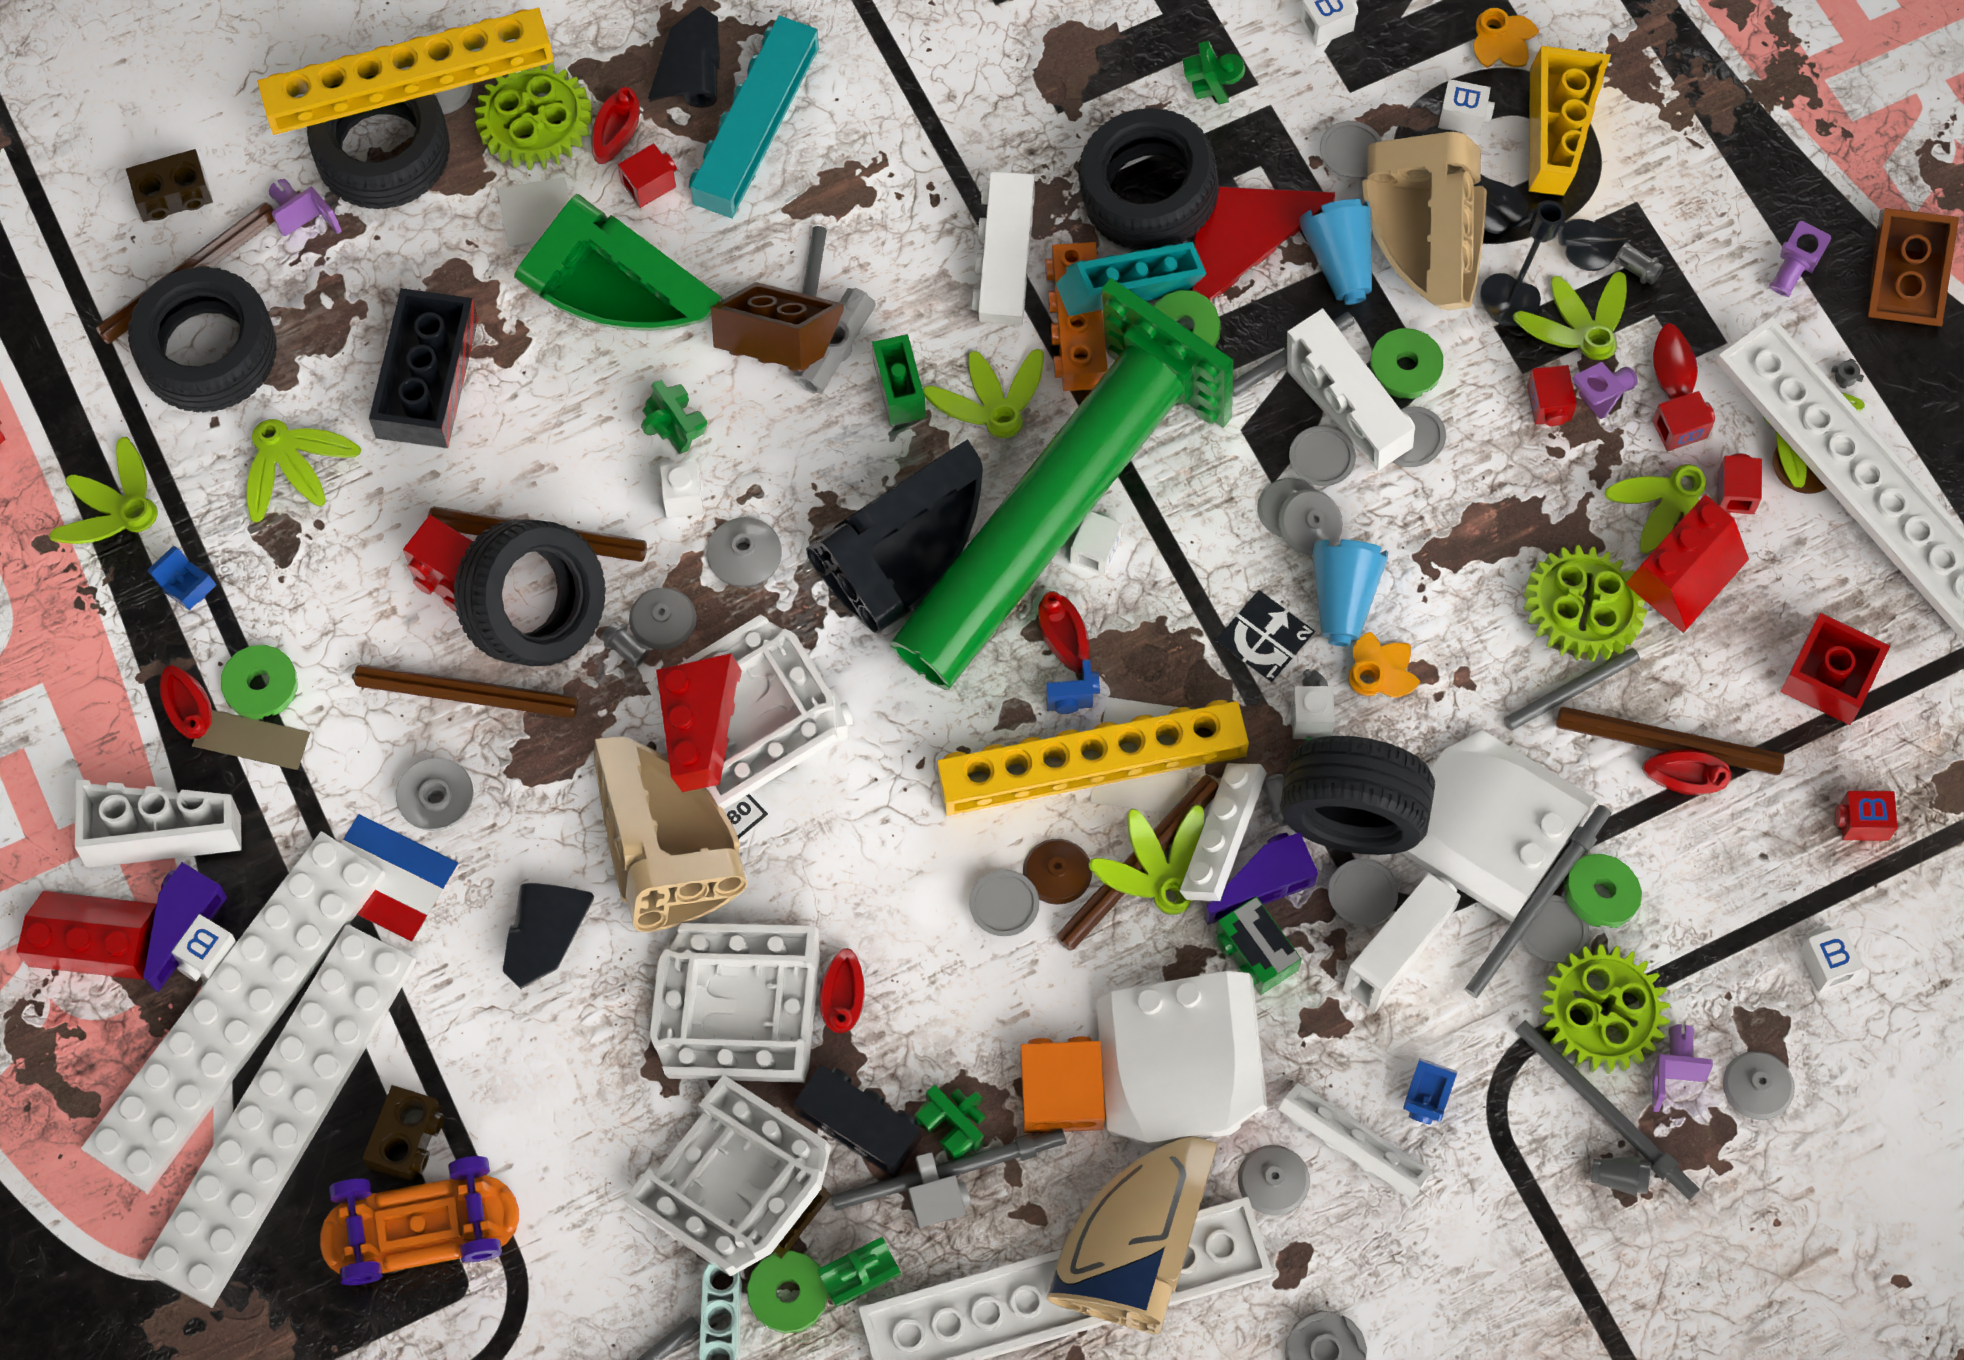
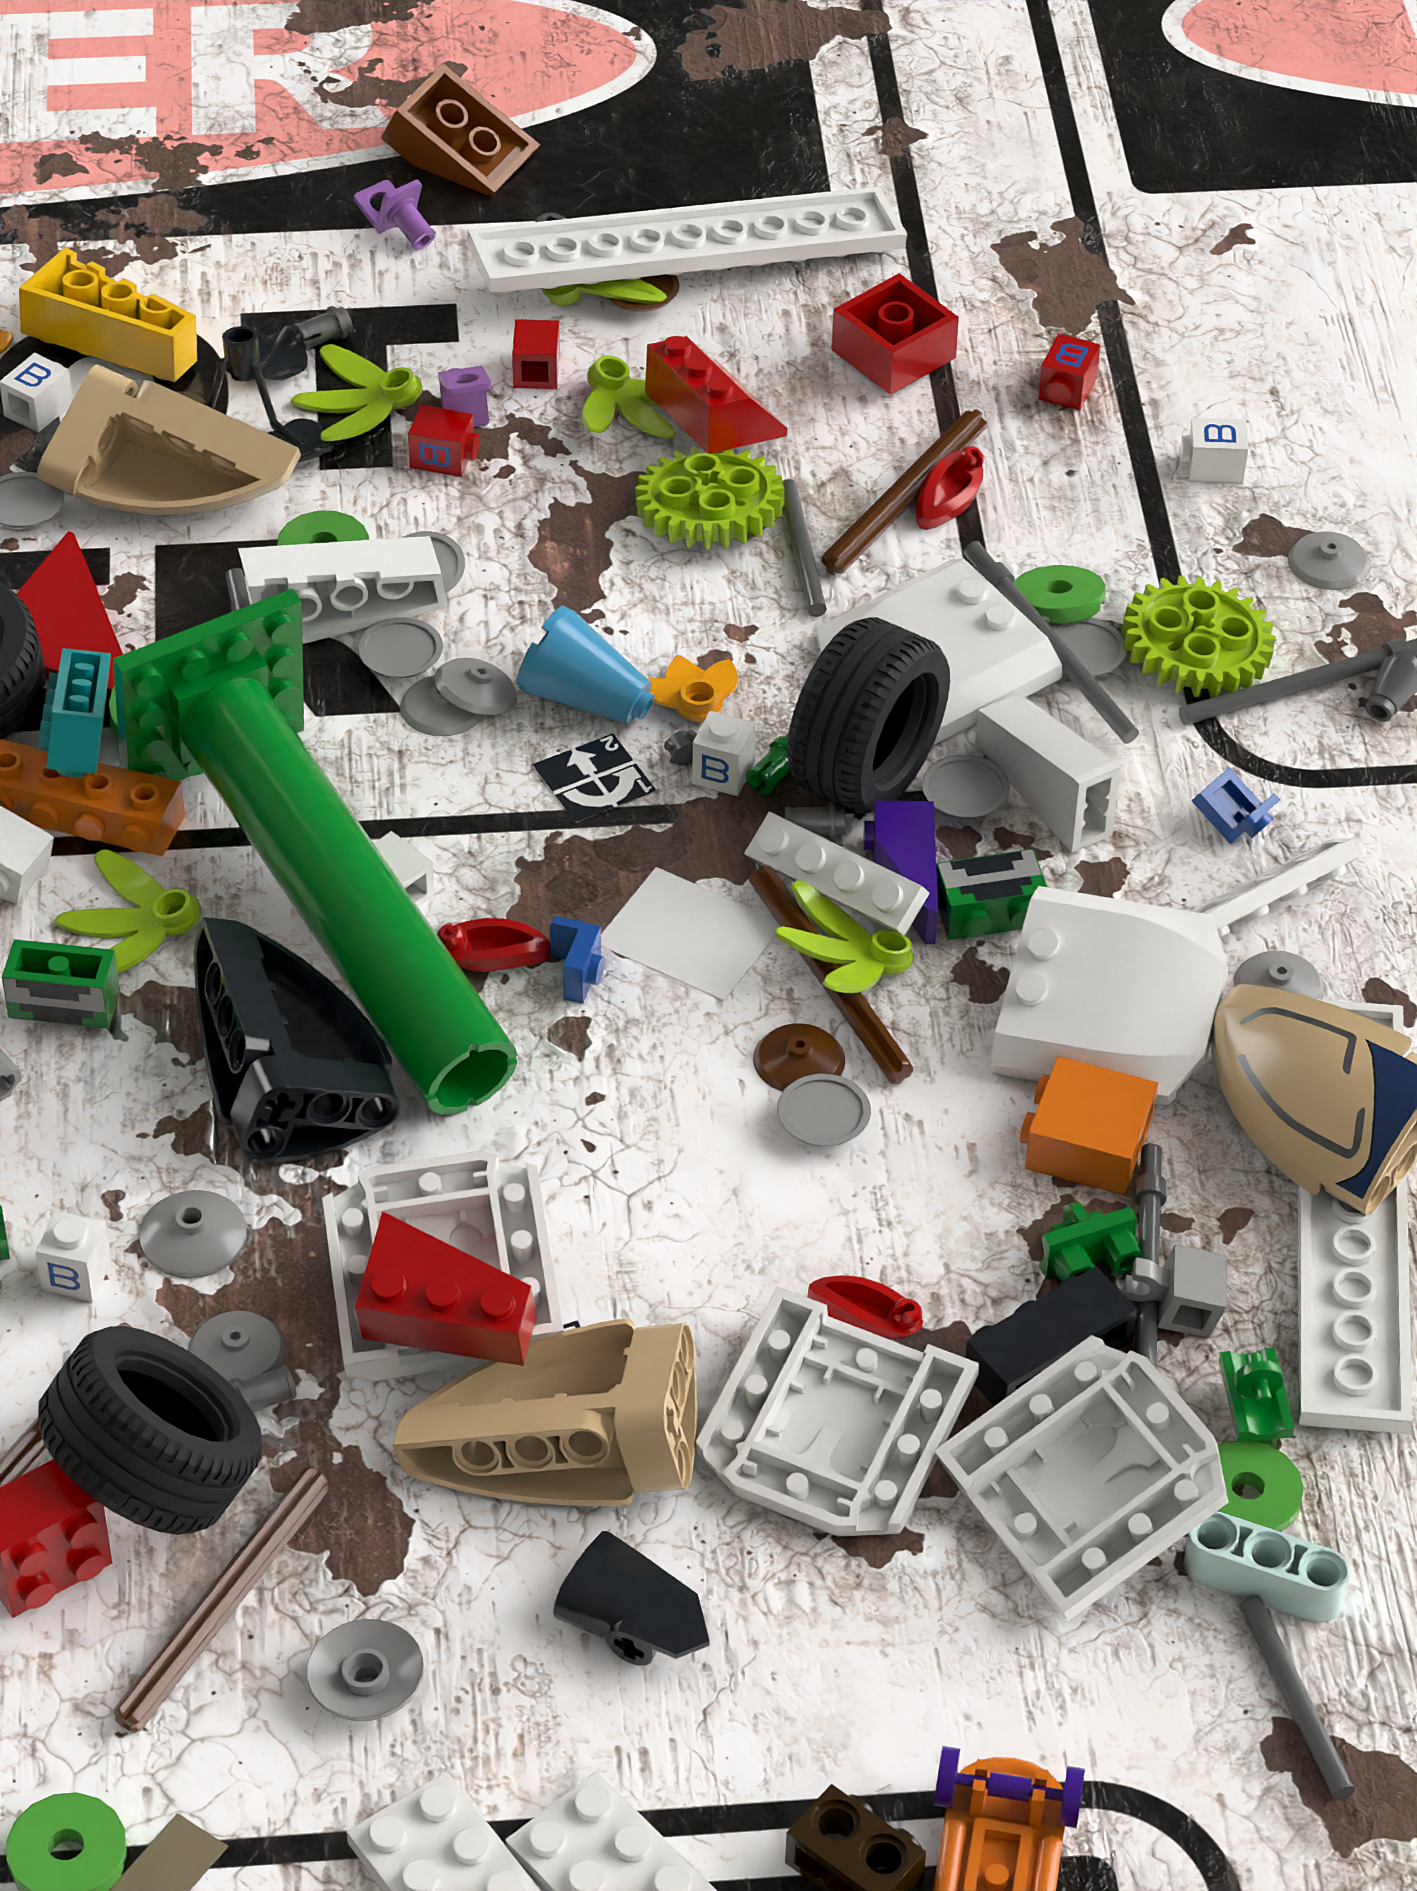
camera: 70 degrees left, 20 degrees down
sticker [341,814,458,942] -> none
yellow brick [937,700,1249,816] -> none
dark azure cone [1299,199,1372,305] -> none
medium lavender bracket [1652,1024,1713,1112] -> none
red arm [1653,323,1698,400] -> none
red brick [1717,453,1762,514] -> none

